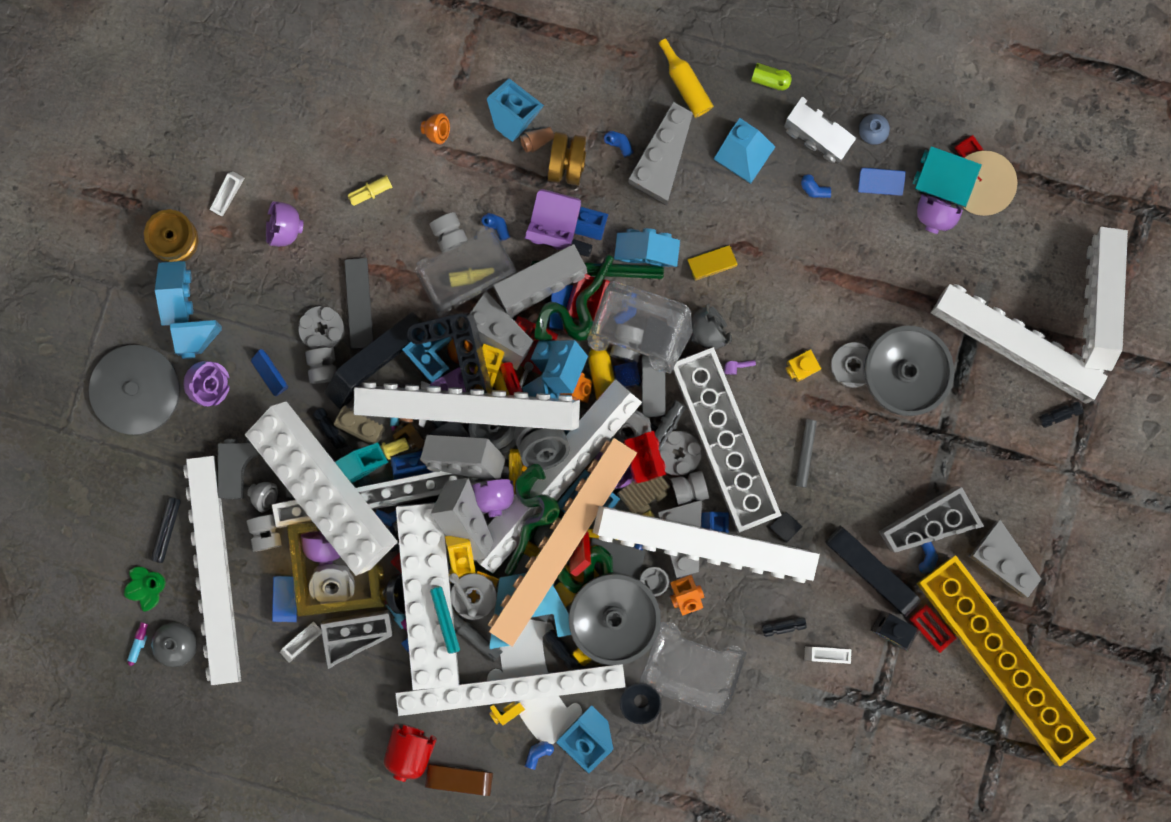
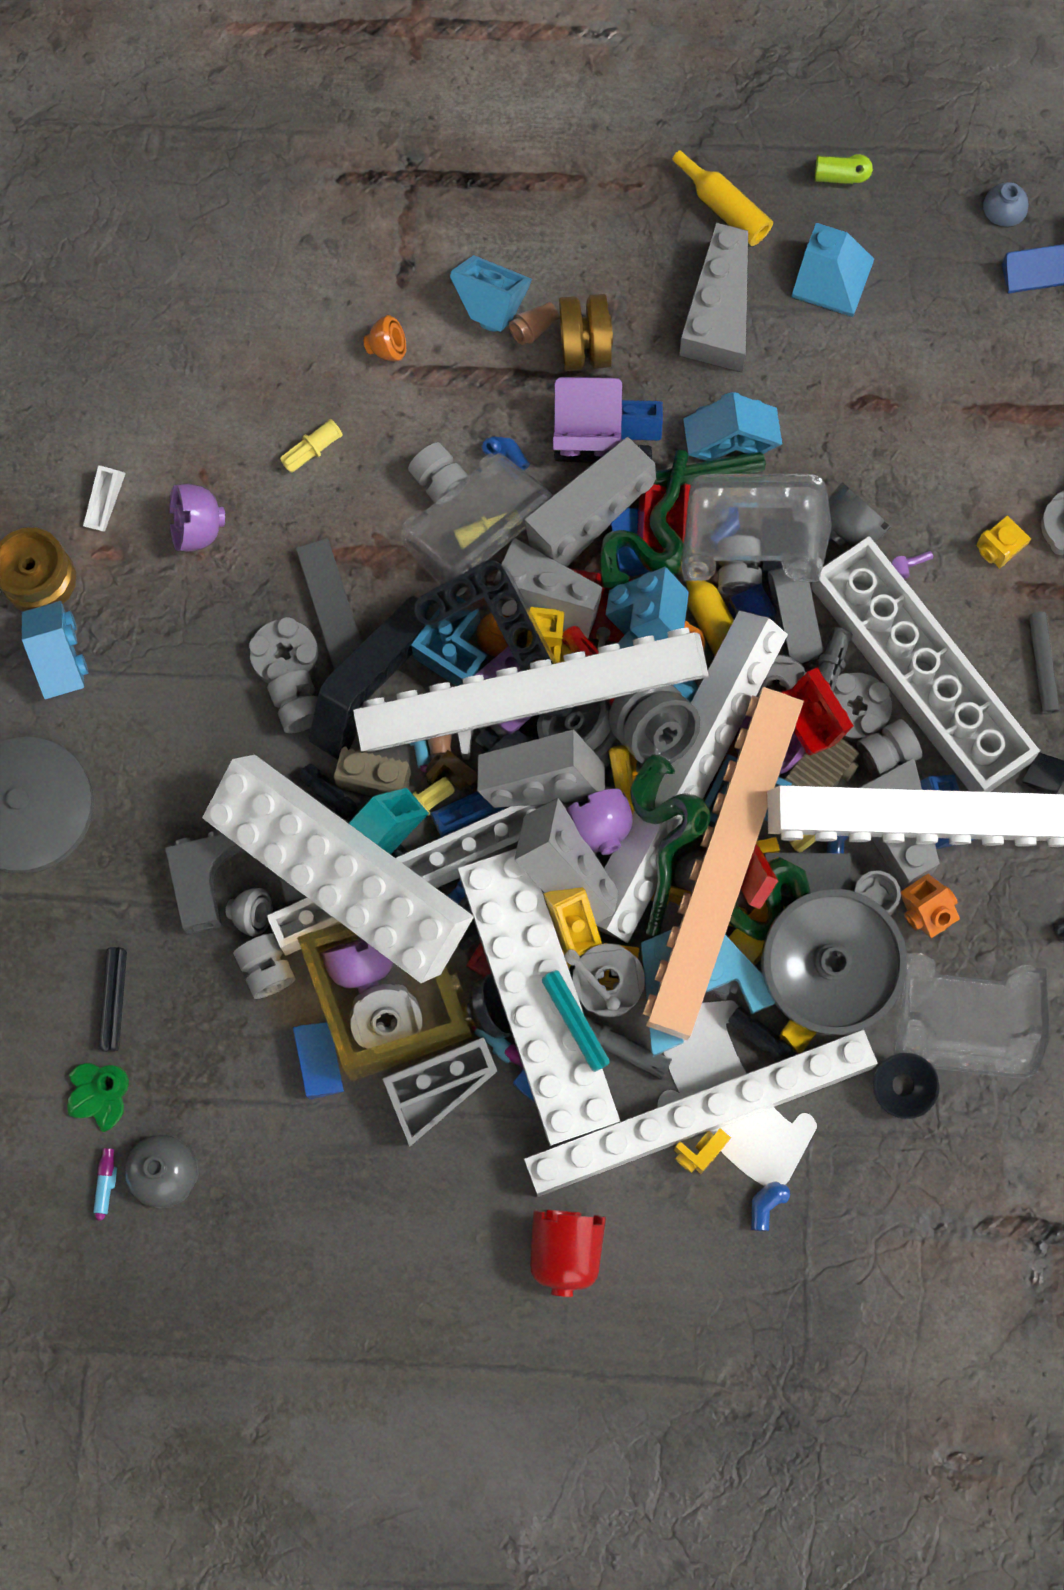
camera: 10 degrees left, 10 degrees down
dark azure slope [170,320,222,359] -> none
medium lavender cylinder [183,361,230,407] -> none
white brick [184,456,241,685] -> none
blue slope [251,349,289,396] -> none
white piece [280,622,322,663] -> none
reddish brown beam [425,764,493,796] -> none
dark azure slope [556,705,613,773] -> none
blue arm [604,131,634,158] -> none
yellow slope [688,245,738,281] -> none
wedge [784,97,856,164] -> none
blue arm [801,174,831,198] -> none

